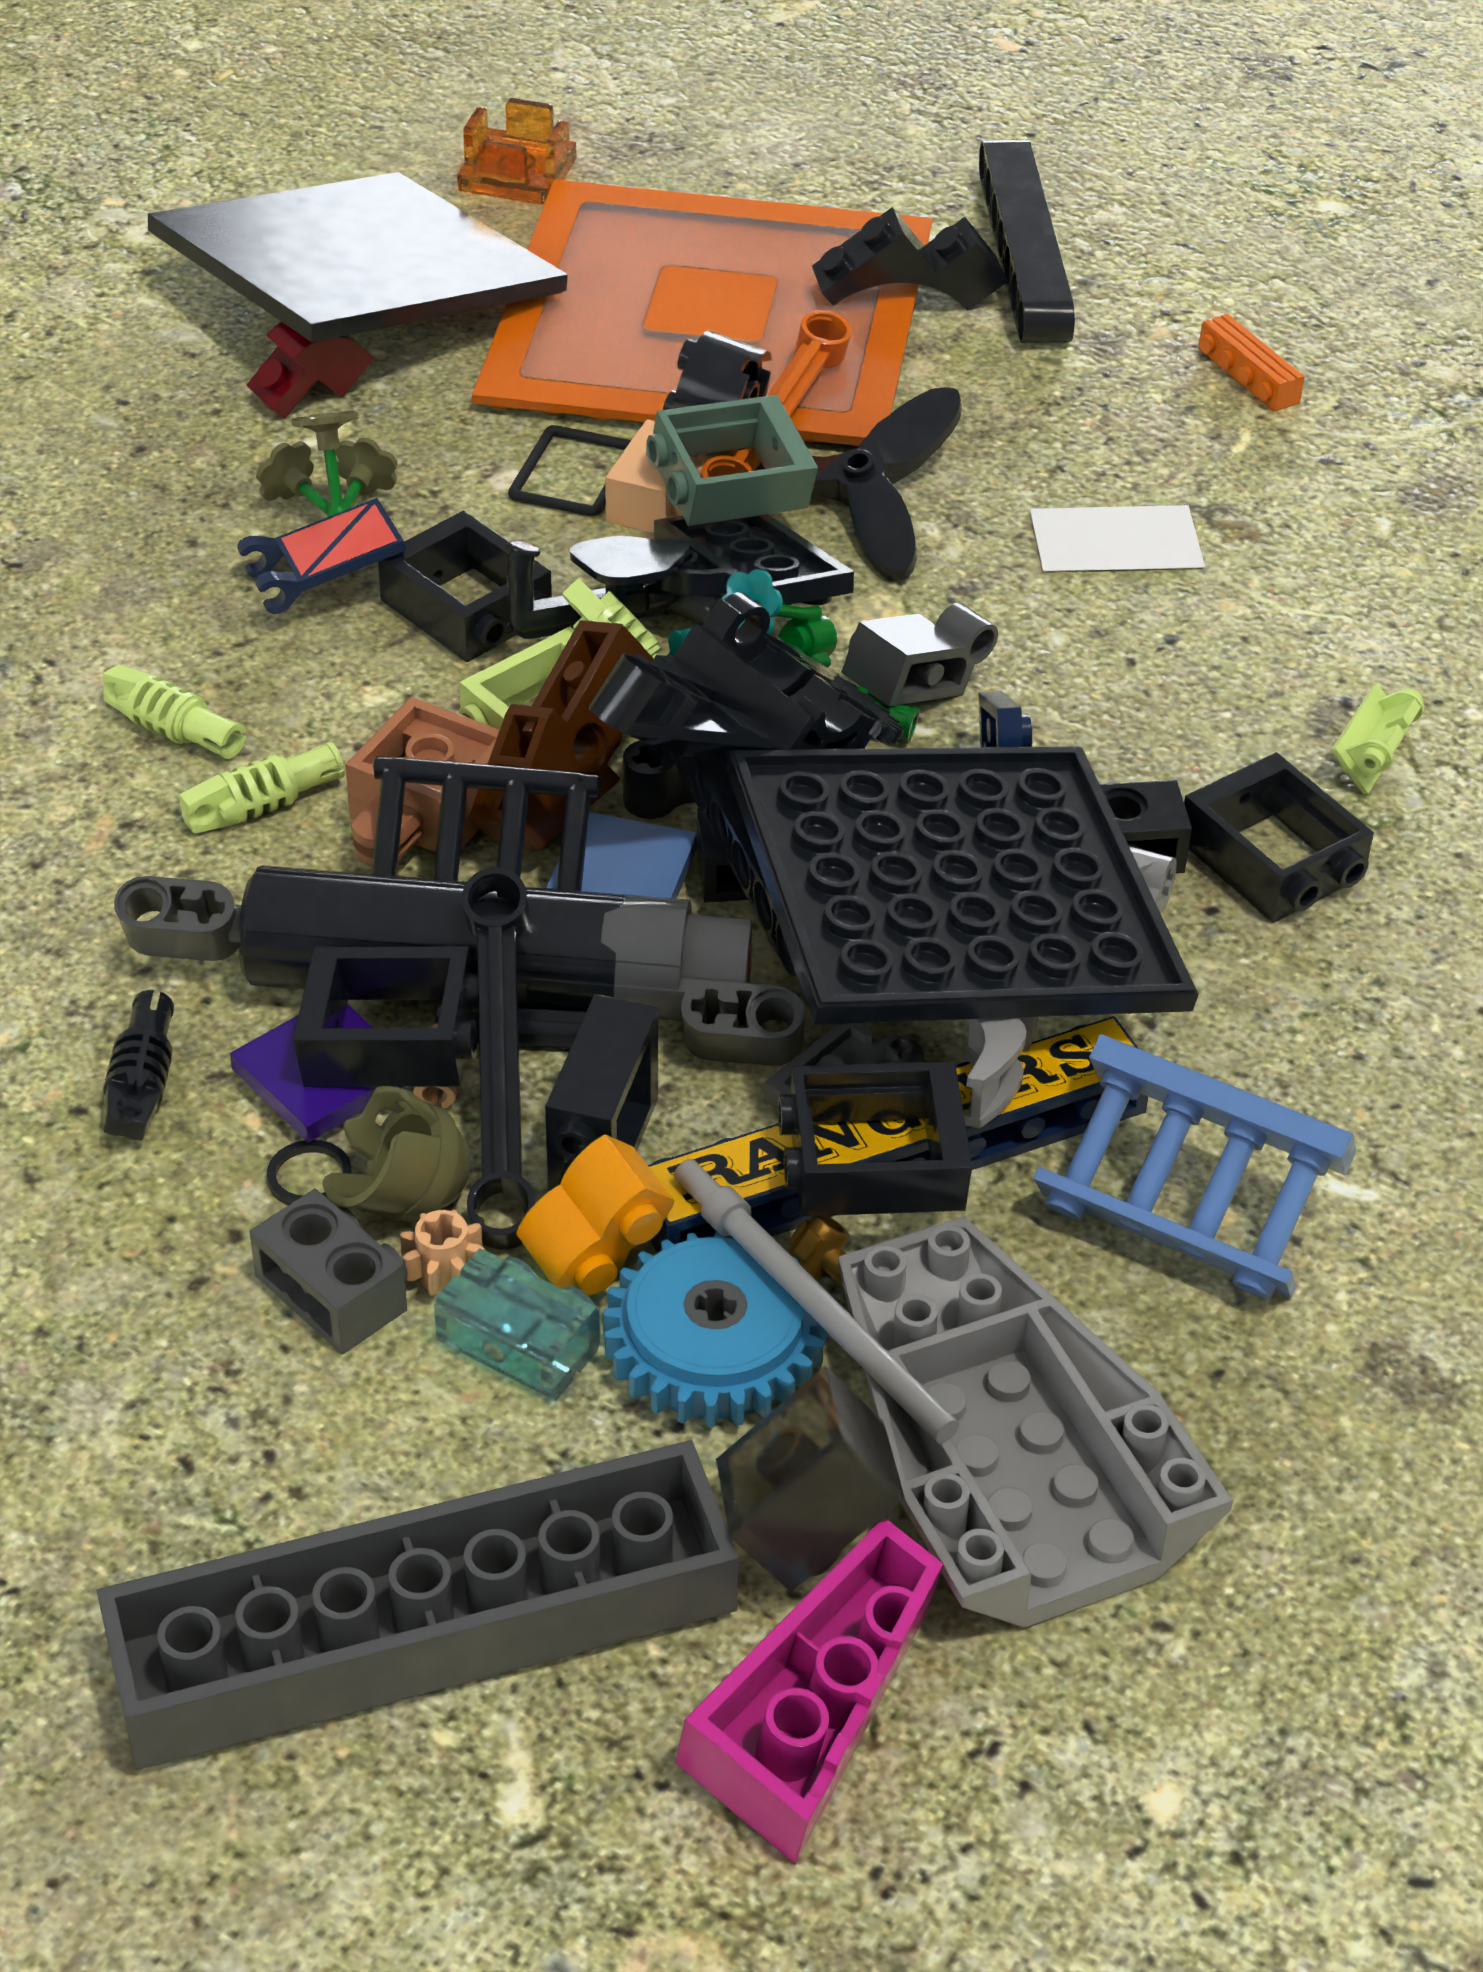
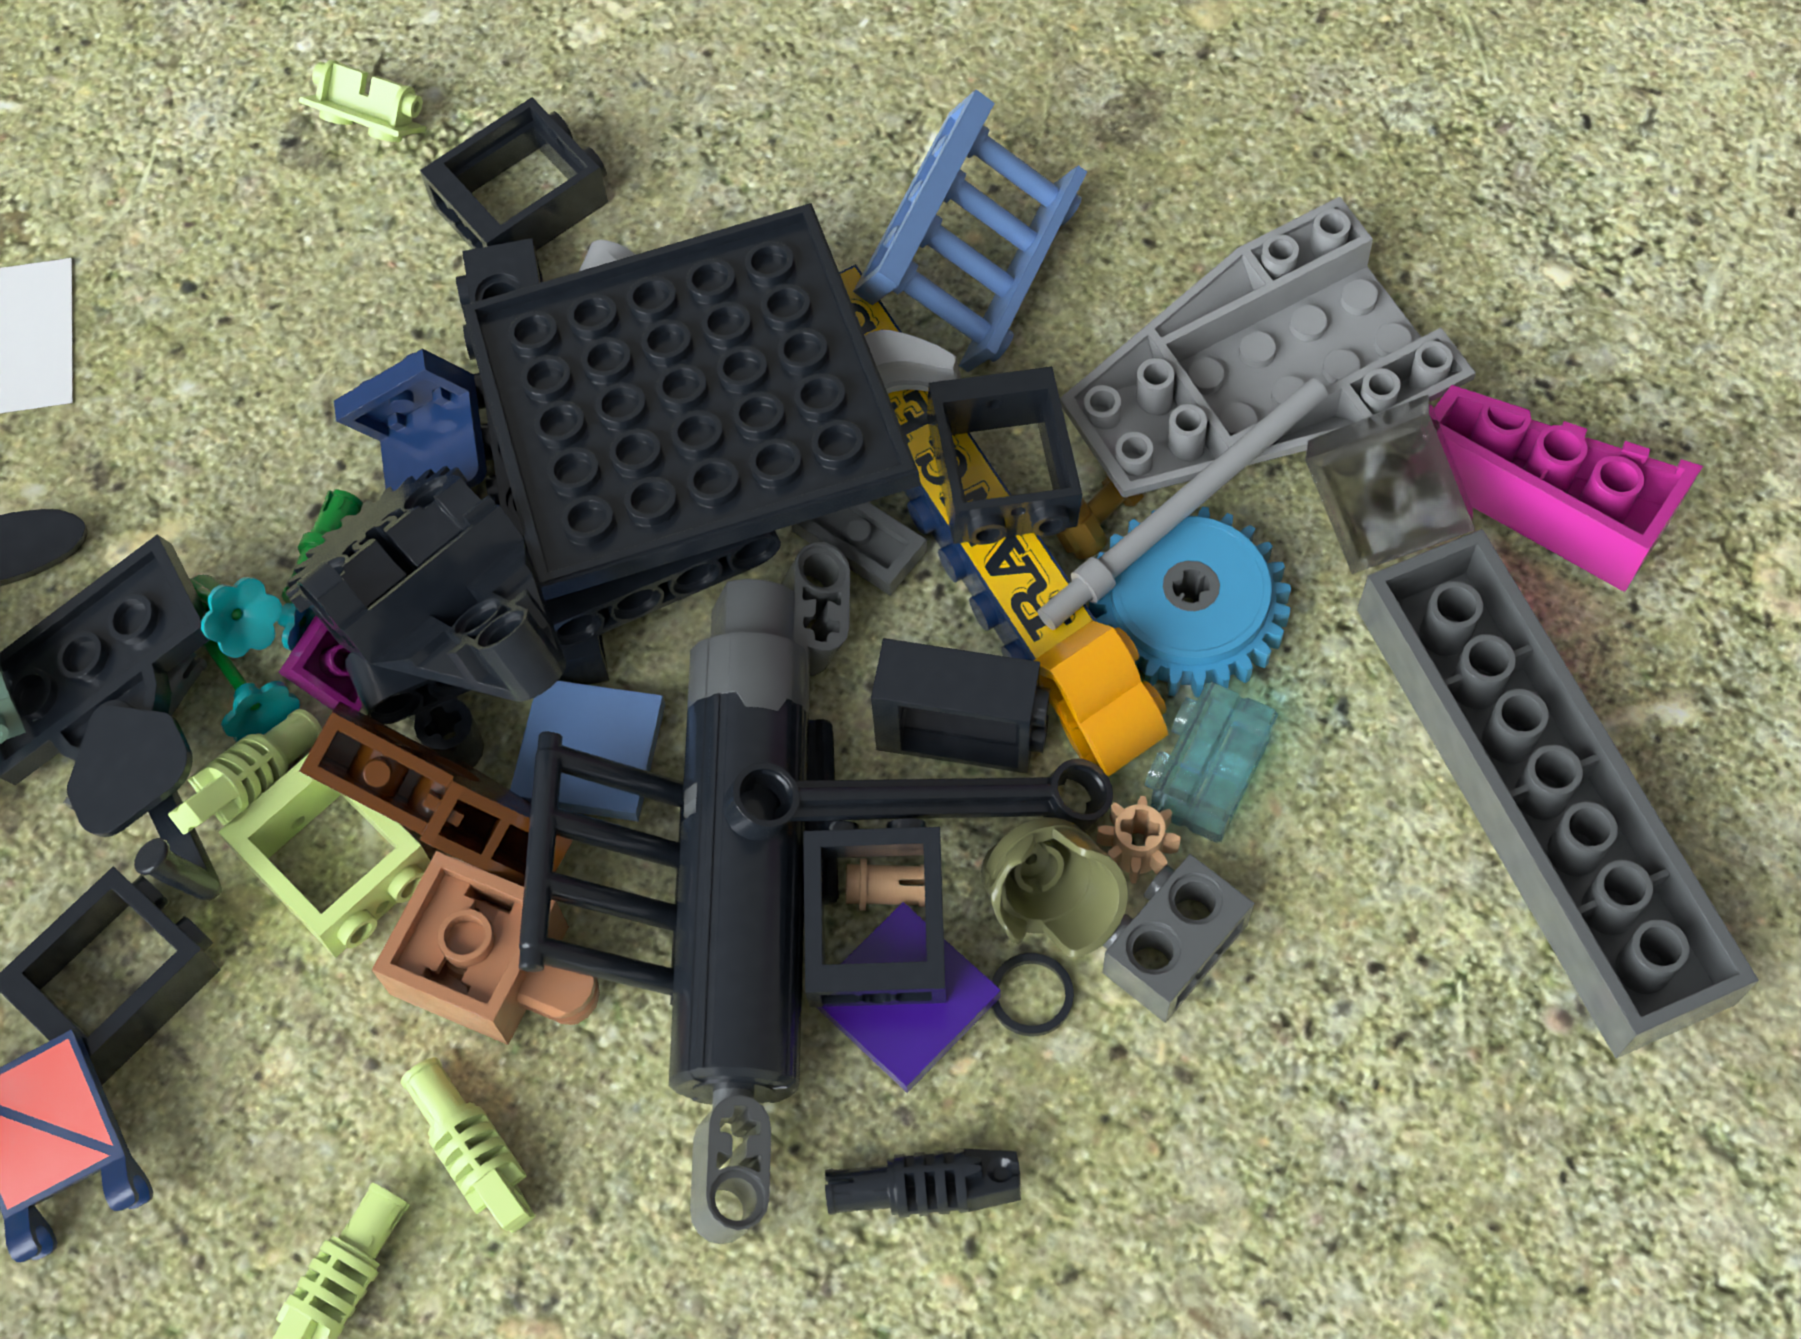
camera: 90 degrees left, 20 degrees up
dark grey hinge [841,602,998,706] -> none

